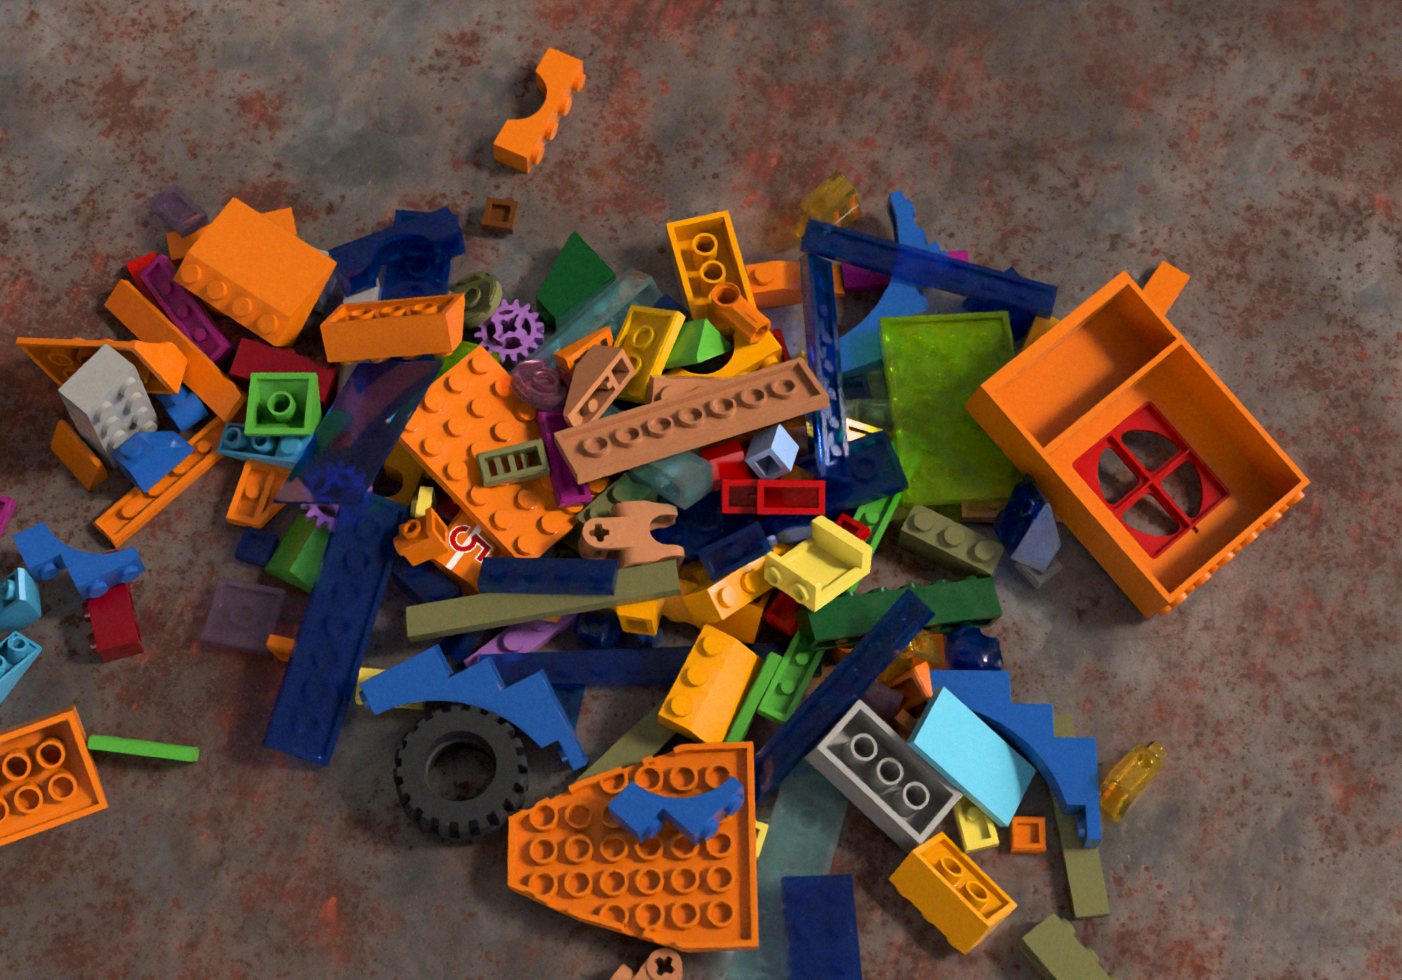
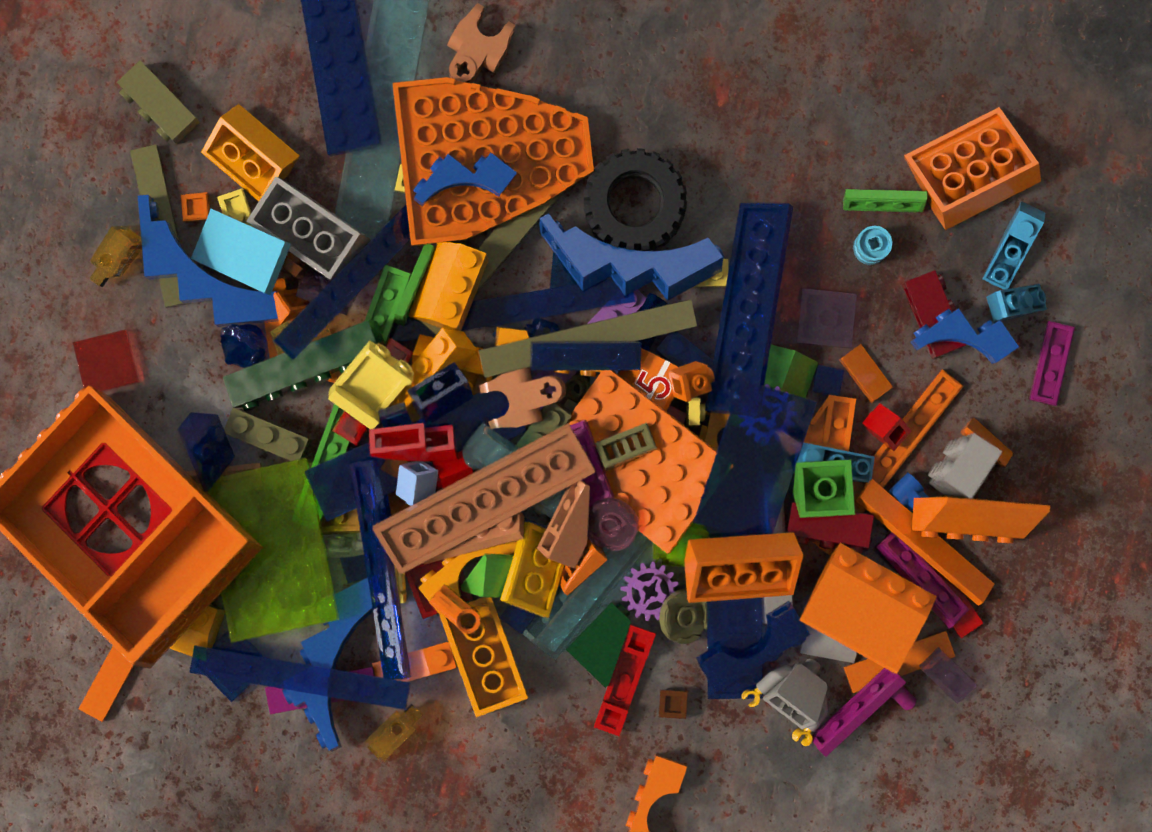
camera: 175 degrees right, 20 degrees up
blue slope [110,431,195,494] -> none
orange tile [266,634,313,666] -> none
none -> clear red tile [73,329,139,392]
none -> red slope [594,624,656,736]
none -> light grey torso [741,659,828,746]
none -> magenta piece [811,668,917,757]
none -> orange slope [839,344,893,403]
none -> medium azure wheel [853,226,892,265]
none -> red brick [862,403,911,451]

